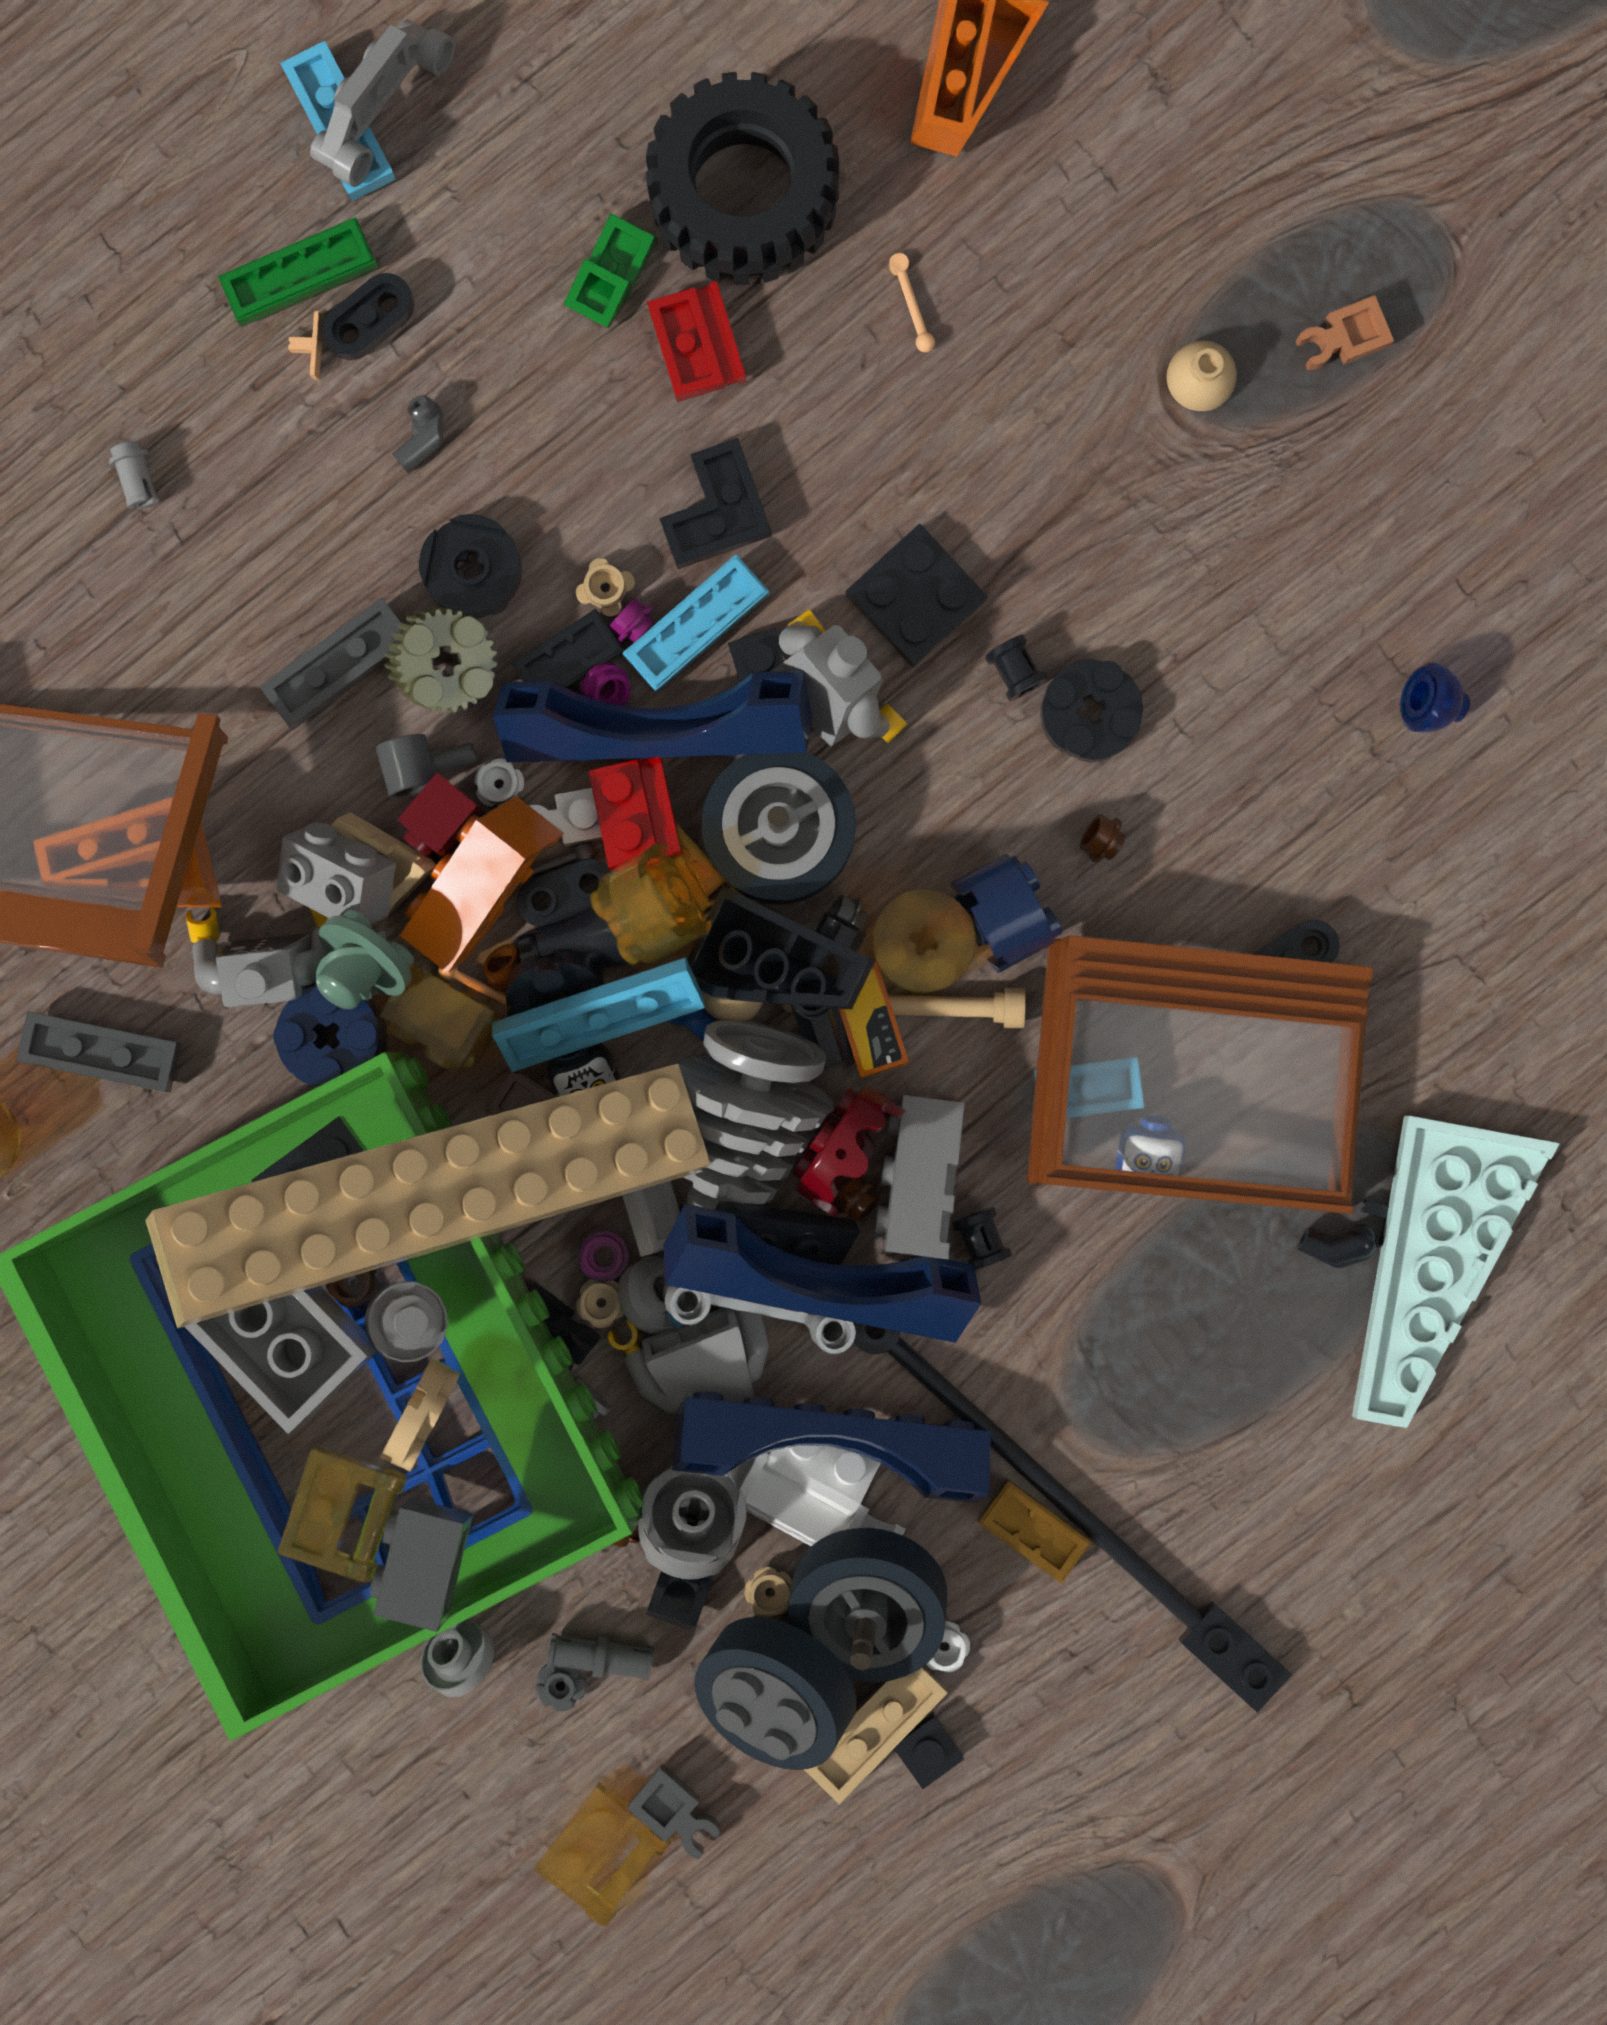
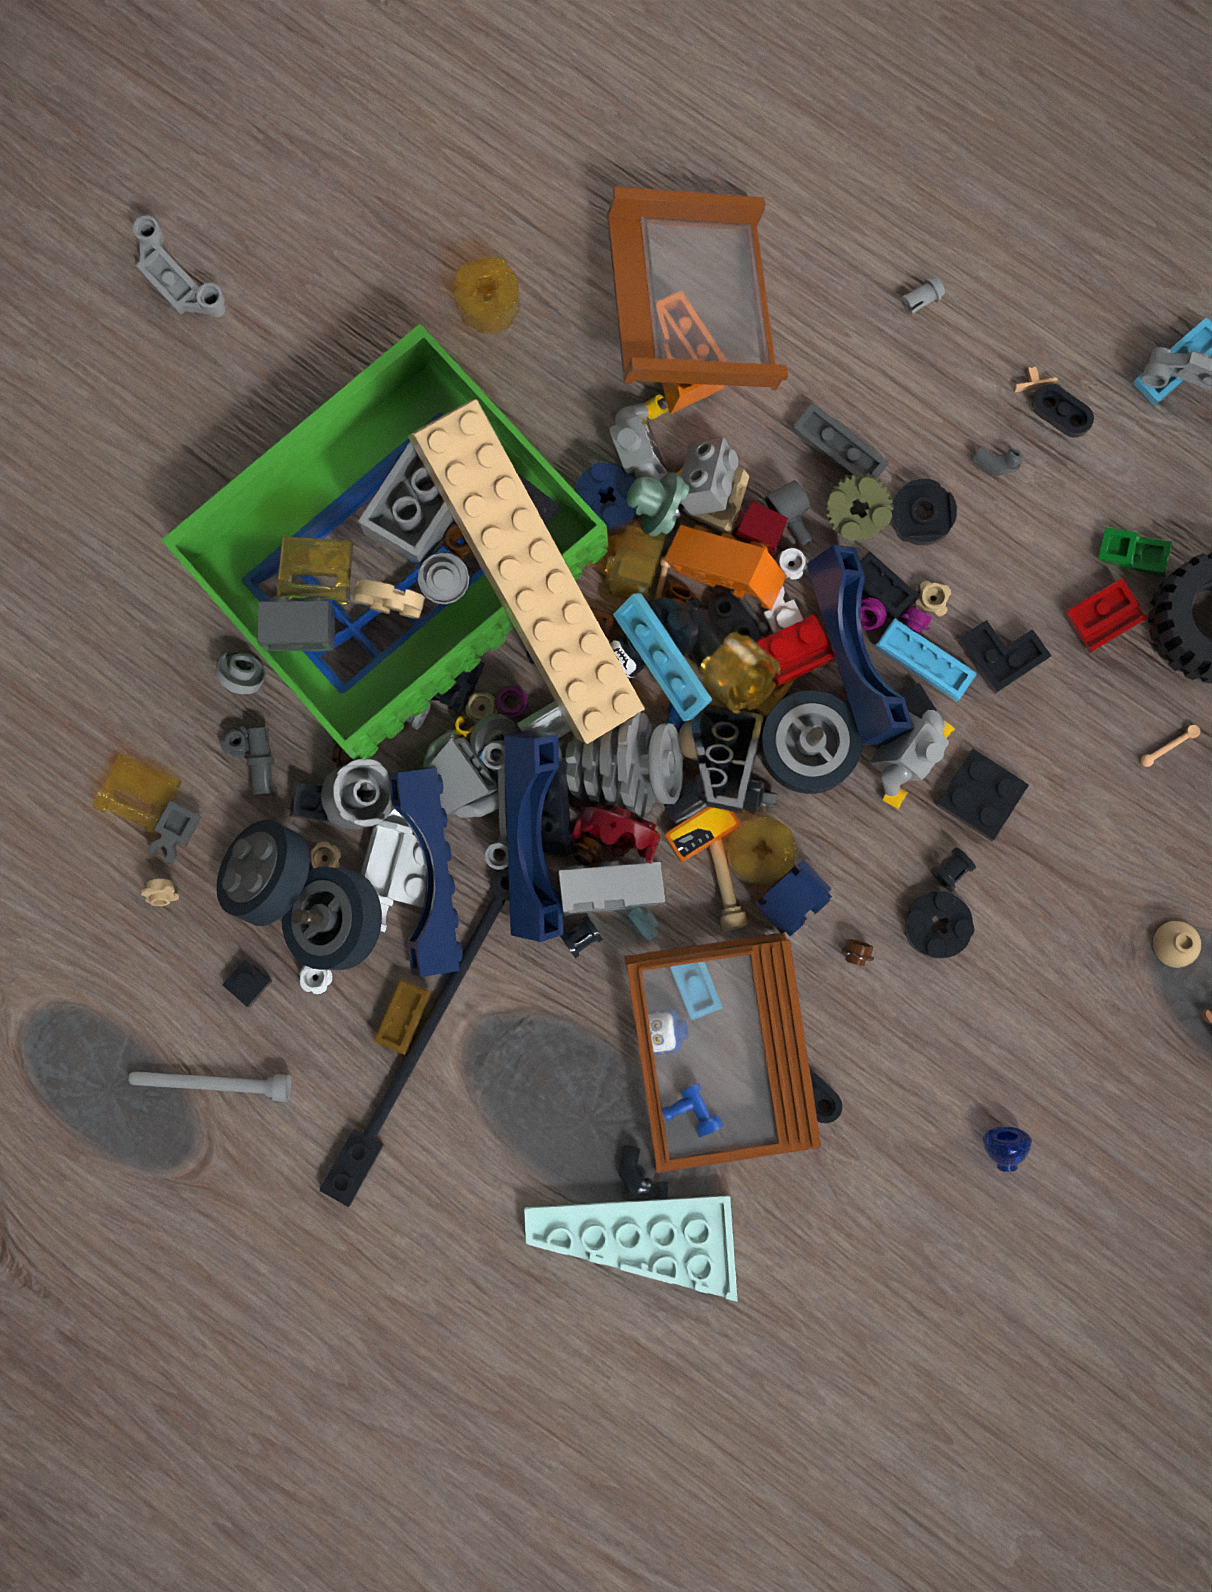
camera: 75 degrees right, 5 degrees down
dark grey plate [16,1011,182,1092] -> none
green plate [218,217,379,327] -> none
tan plate [804,1666,948,1805] -> none
none -> light grey piece [128,1071,291,1102]
none -> tan plate [141,879,179,906]
none -> clear light blue plate [627,907,660,943]
none -> blue piece [662,1082,724,1138]

